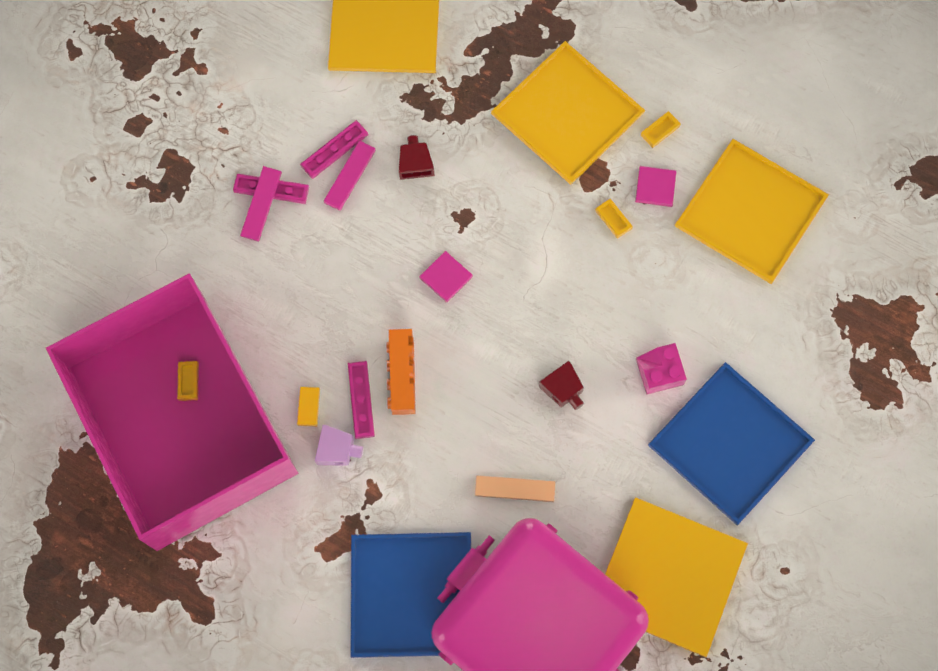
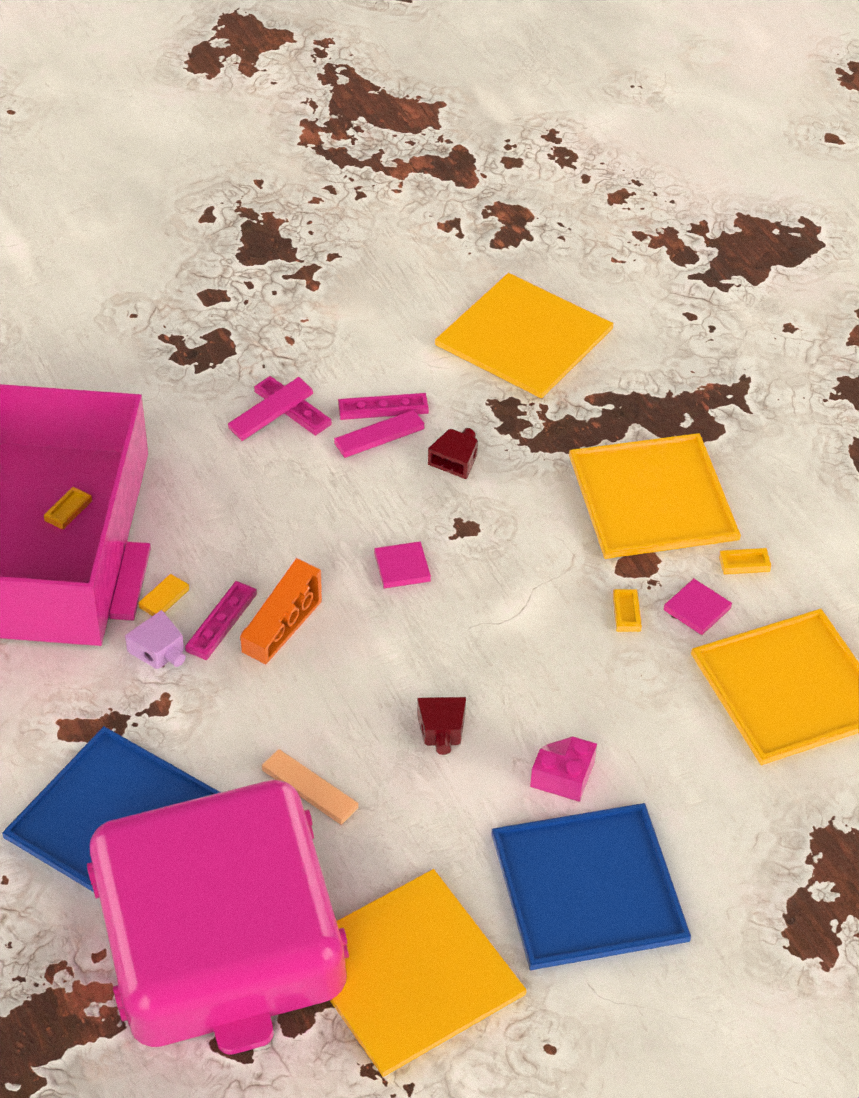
camera: 30 degrees right, 25 degrees down
none -> dark pink tile [109,541,151,621]

